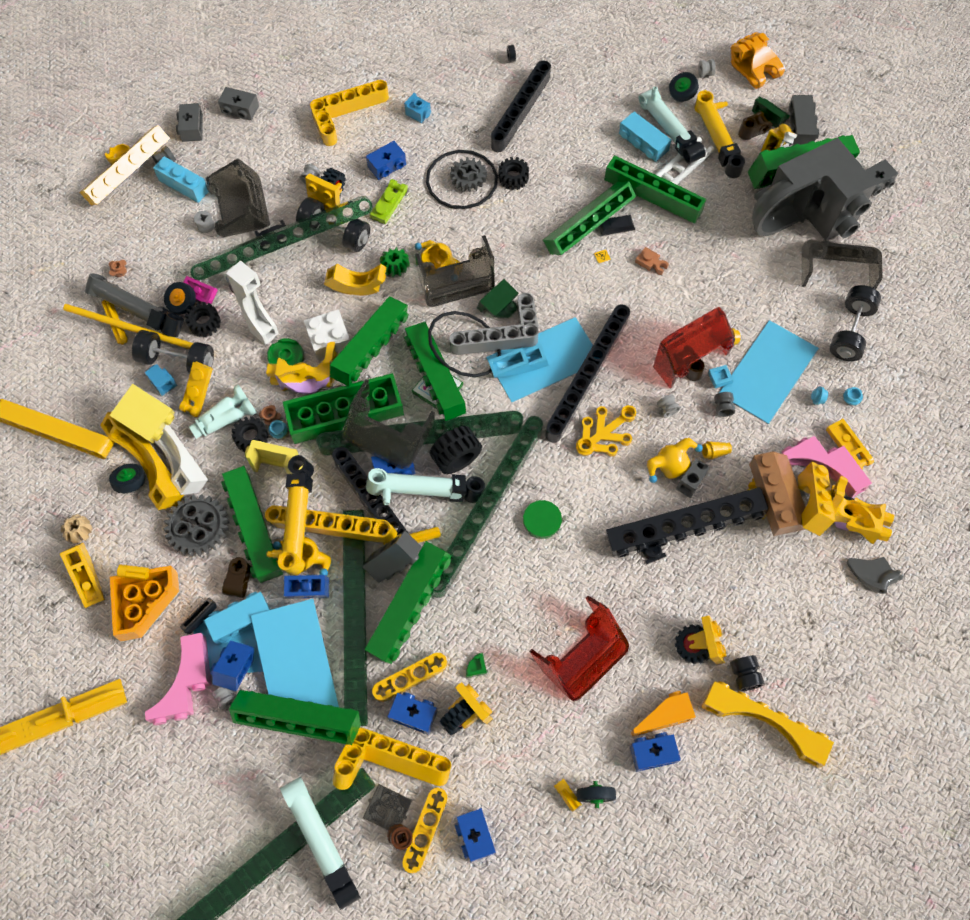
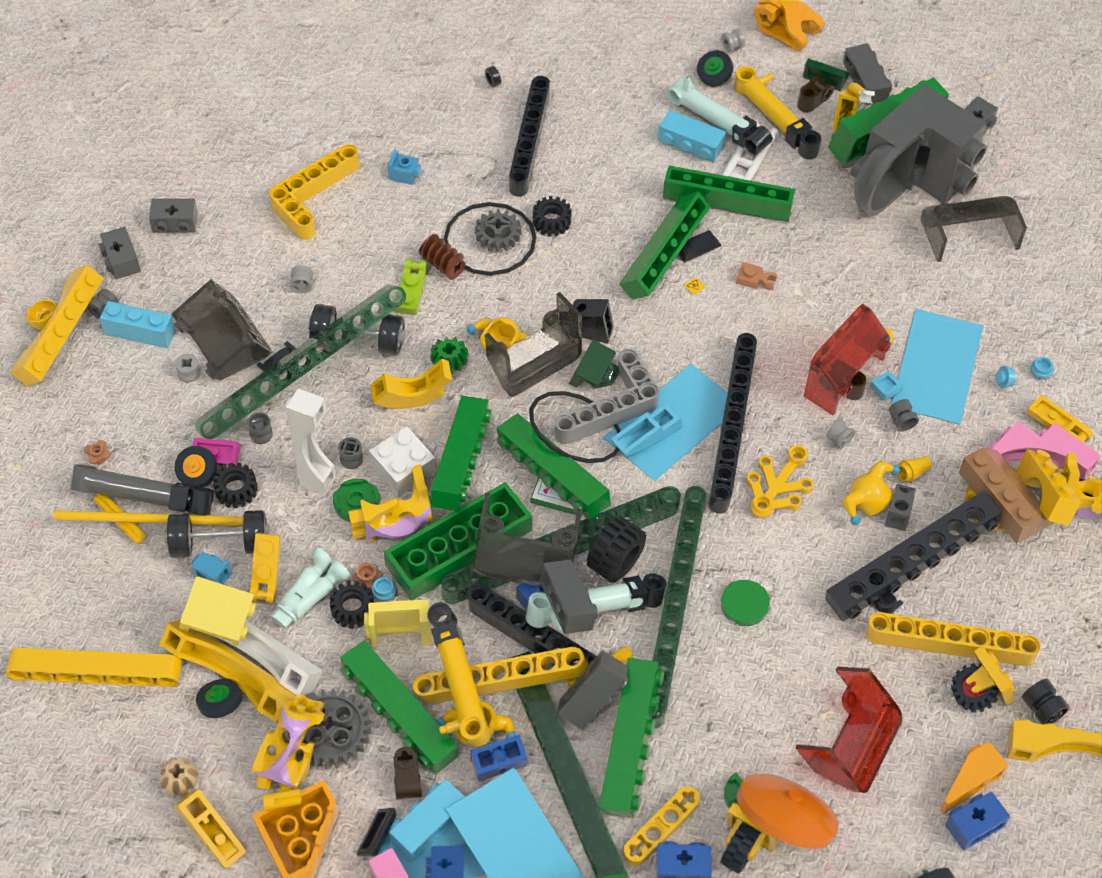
camera: 20 degrees left, 10 degrees down
yellow plate [305,168,346,216] -> none
blue brick [366,141,406,180] -> none
black axle [829,285,881,362] -> none
none -> yellow hips [251,693,325,792]
none -> dark grey wheel [338,437,363,469]
none -> copper piece [419,233,466,279]
none -> dark grey brick [540,559,598,634]
none -> black torso [559,299,614,343]
none -> orange dish [737,774,839,849]
none -> yellow beam [865,612,1041,666]

